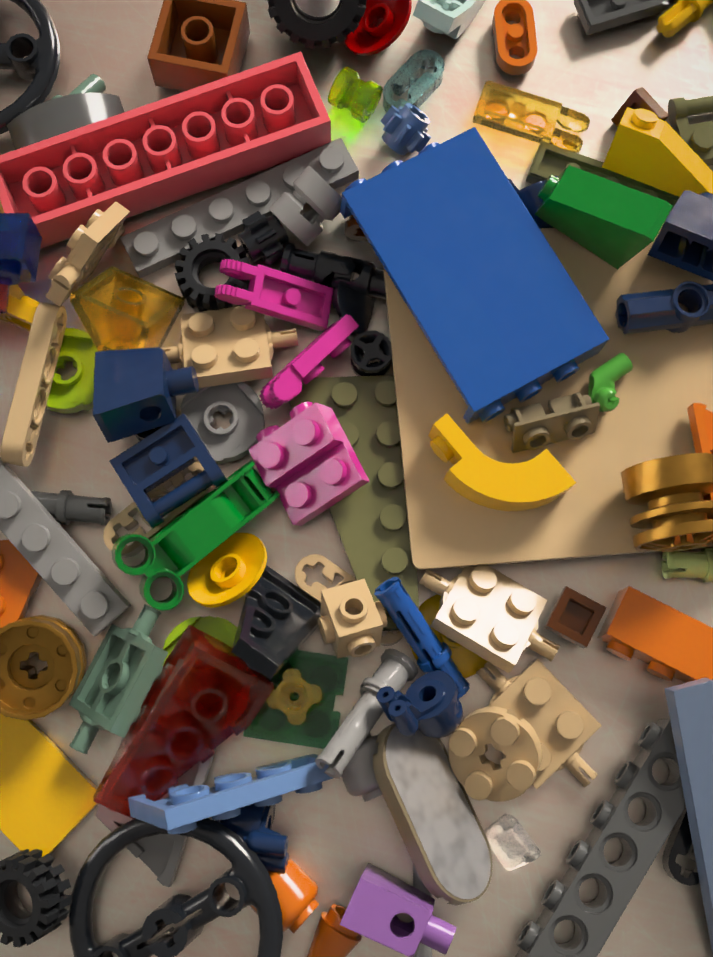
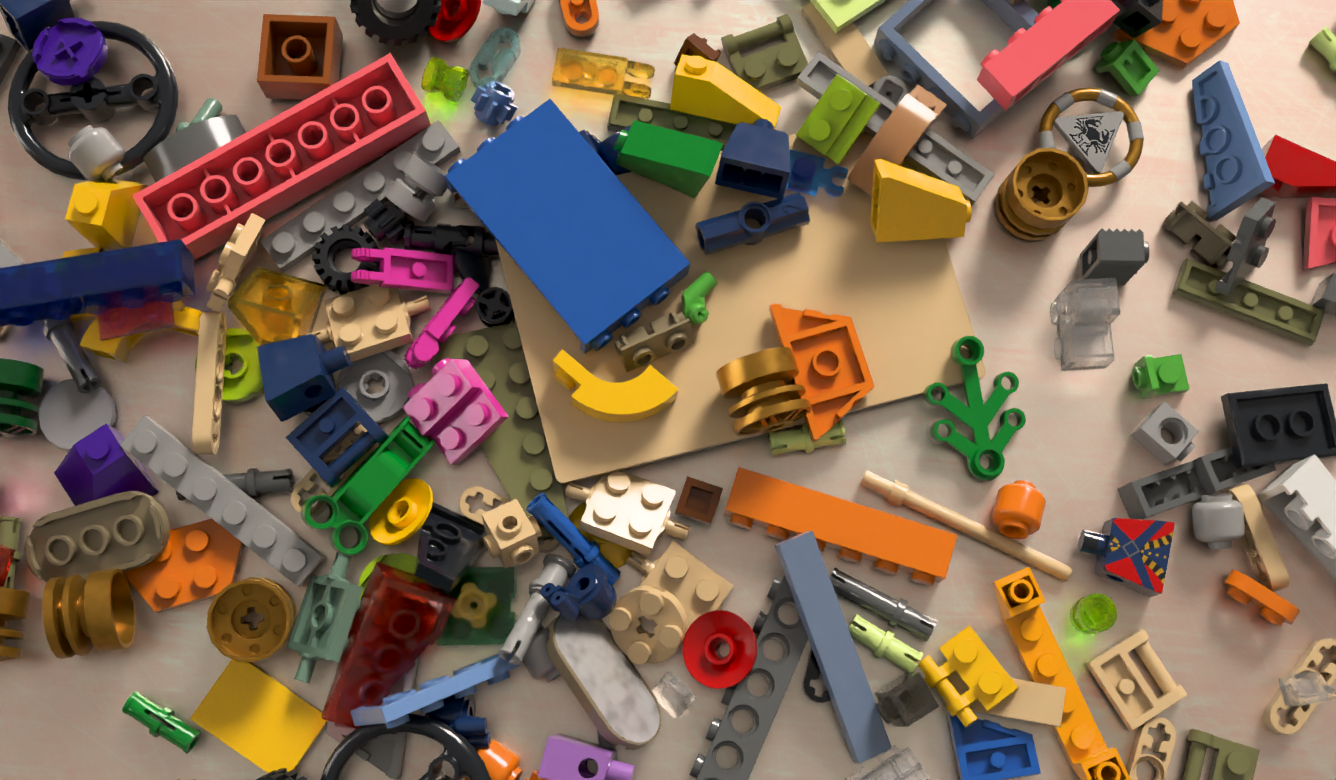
camera: 10 degrees left, 0 degrees up
none -> red dish [683,610,757,689]

